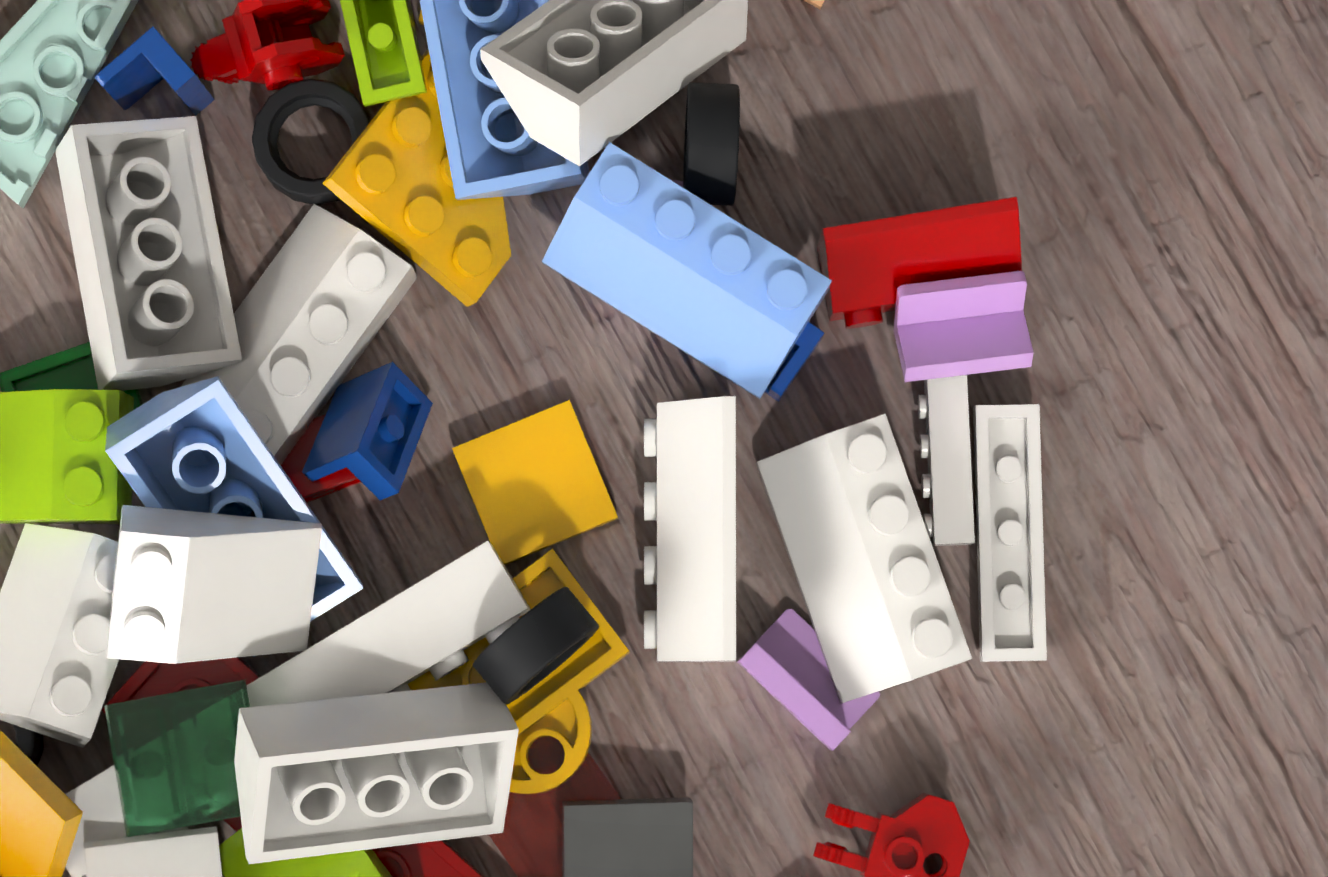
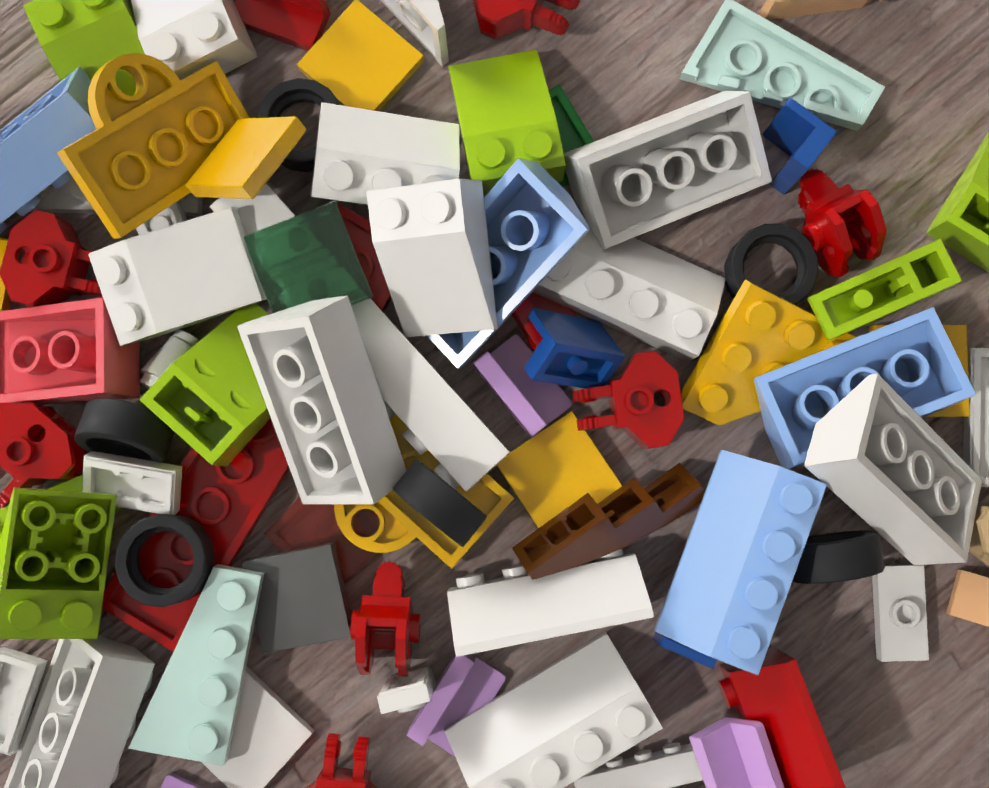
camera: 80 degrees right, 0 degrees up
none -> red hinge [350,560,421,677]
none -> white plate [377,666,436,714]
none -> lavender panel [473,335,572,439]
none -> reddish brown slope [512,463,705,580]
none -> red hinge [572,351,684,450]
none -> white plate [872,564,929,662]

